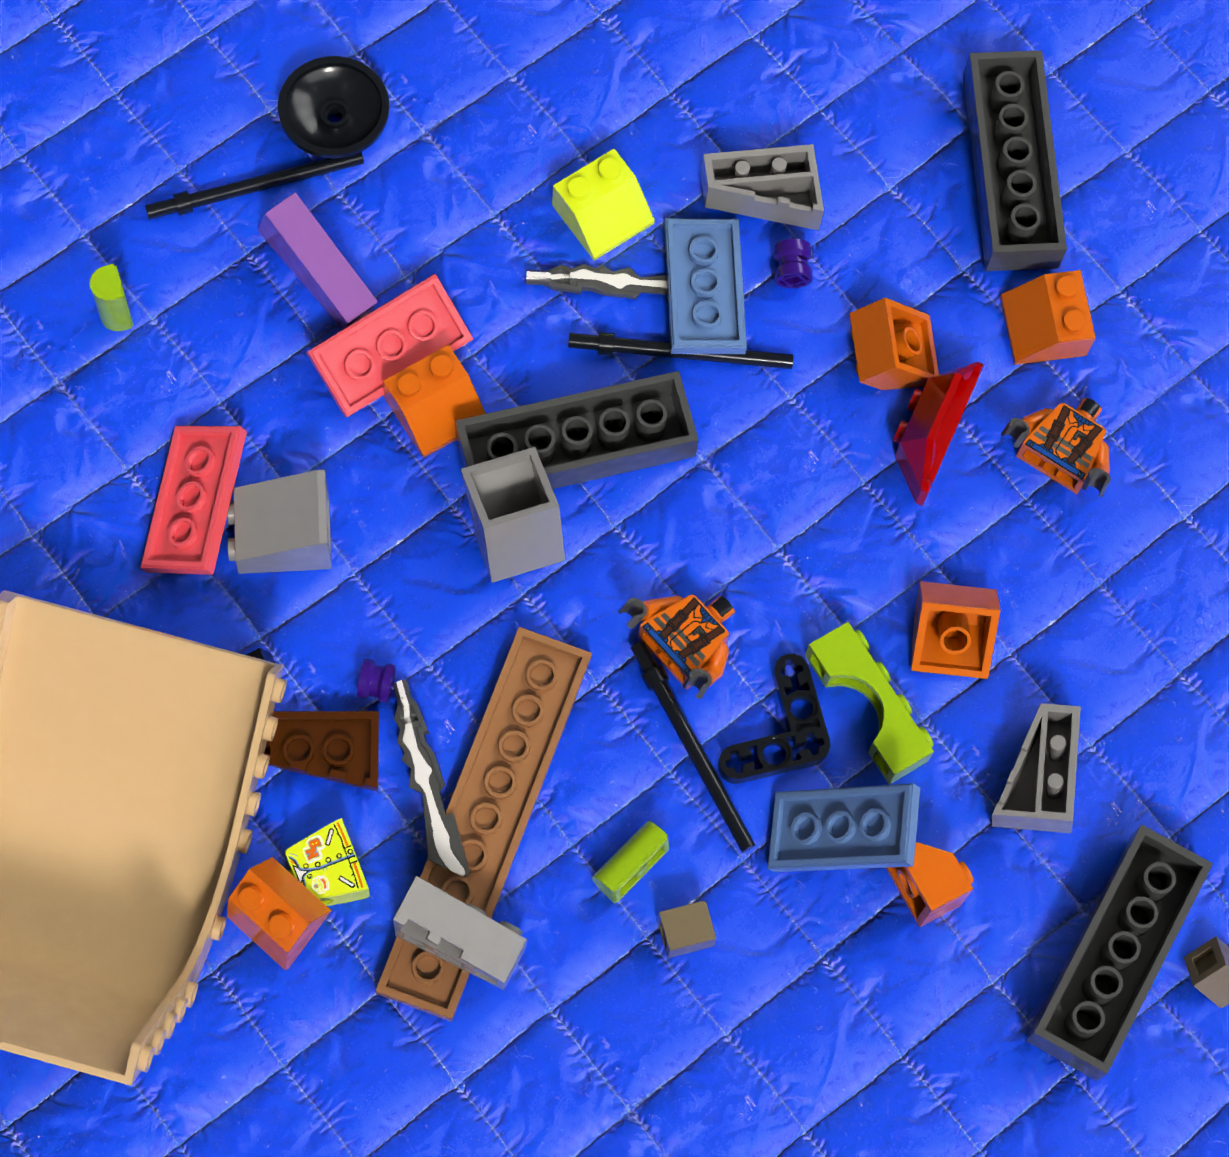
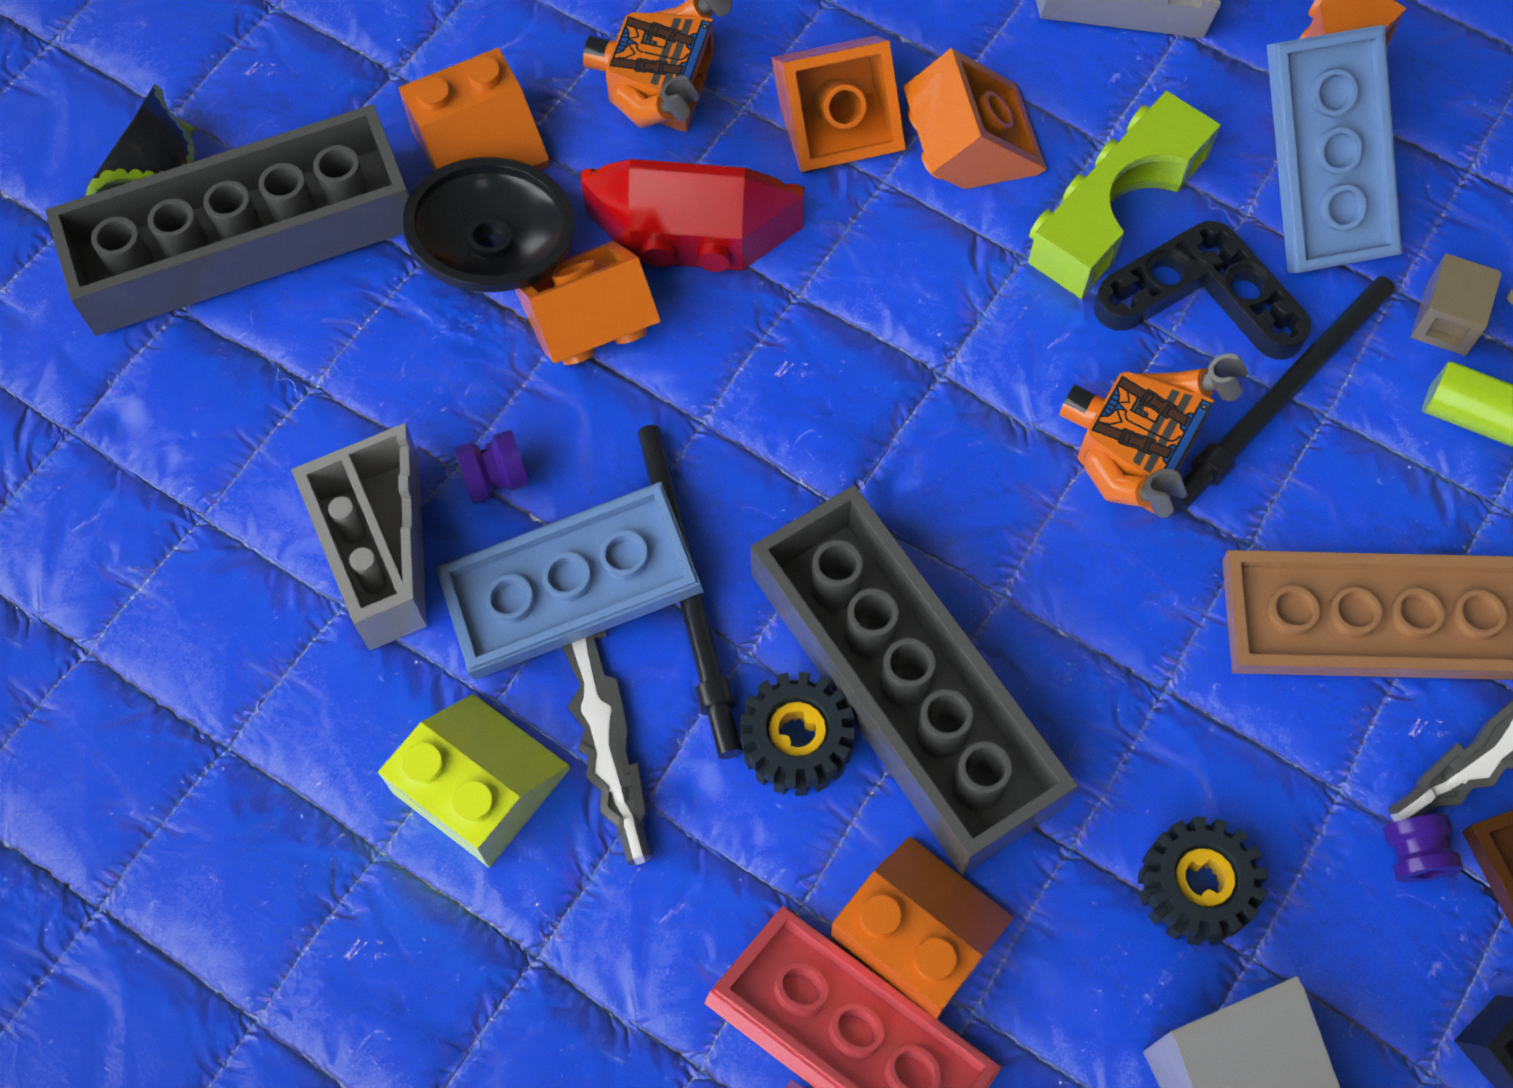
camera: 100 degrees left, 5 degrees down
light grey slope [461,447,565,583] -> none
none -> black hat [86,84,196,196]
none -> black dish [403,157,574,292]
none -> black bush [740,672,855,796]
none -> orange slope [771,36,906,172]
none -> black bush [1137,817,1268,945]
none -> dark tan panel [1410,253,1501,356]

